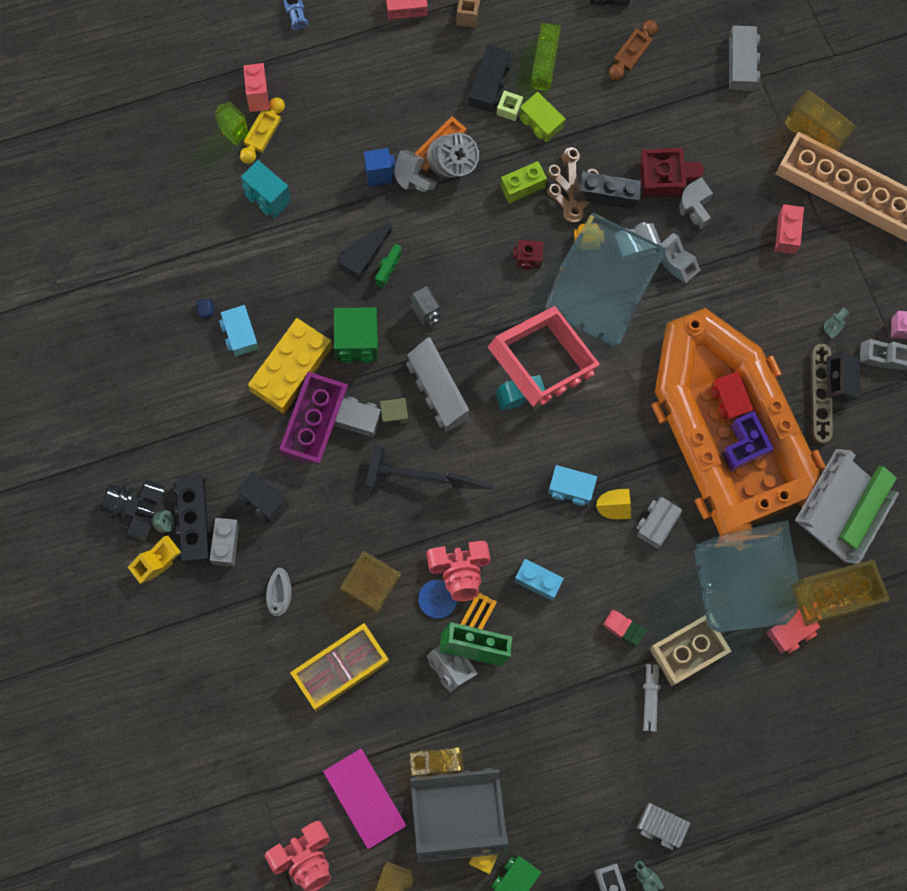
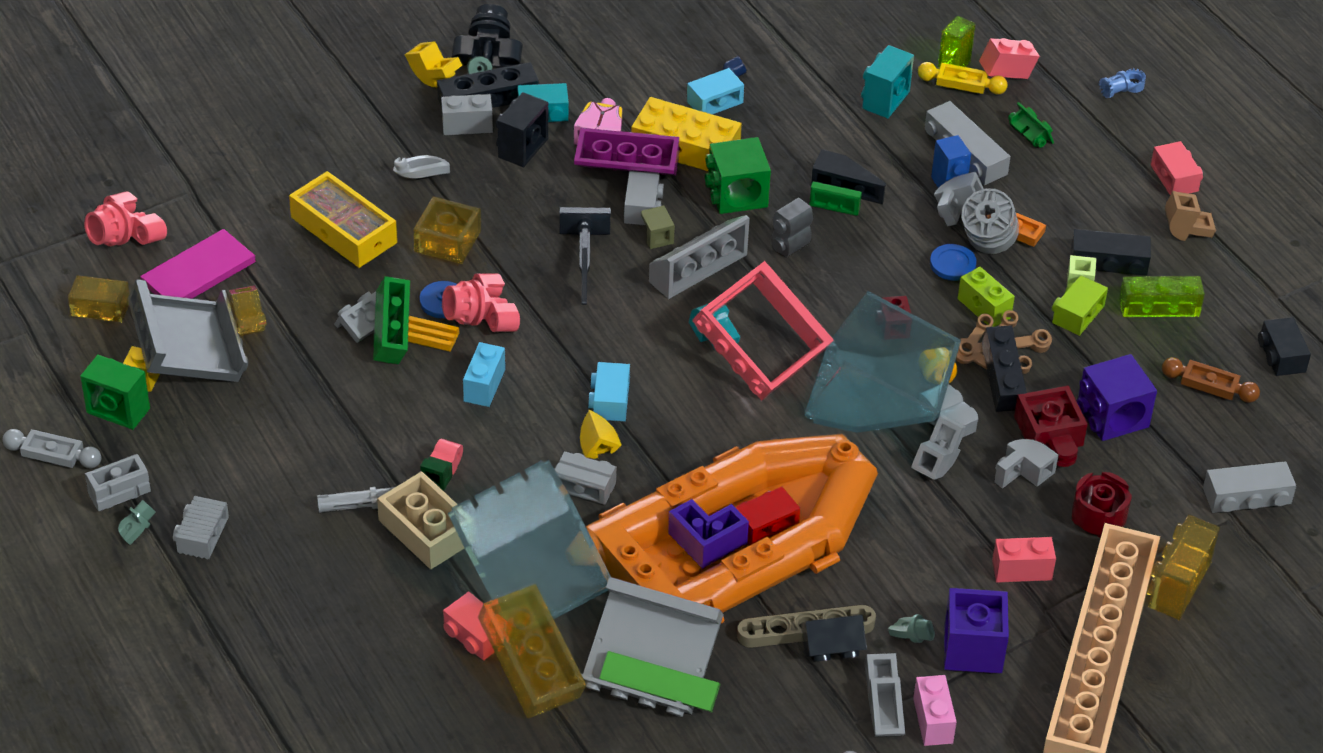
camera: 80 degrees right, 30 degrees down
none -> teal brick [518,83,569,122]
none -> bright pink torso [574,98,622,145]
none -> light grey brick [925,101,1011,185]
none -> blue piece [930,244,976,281]
none -> dark purple brick [944,588,1009,673]
none -> green hinge [1008,102,1054,148]
none -> dark red brick [1072,472,1132,538]
none -> dark purple brick [1076,354,1157,441]

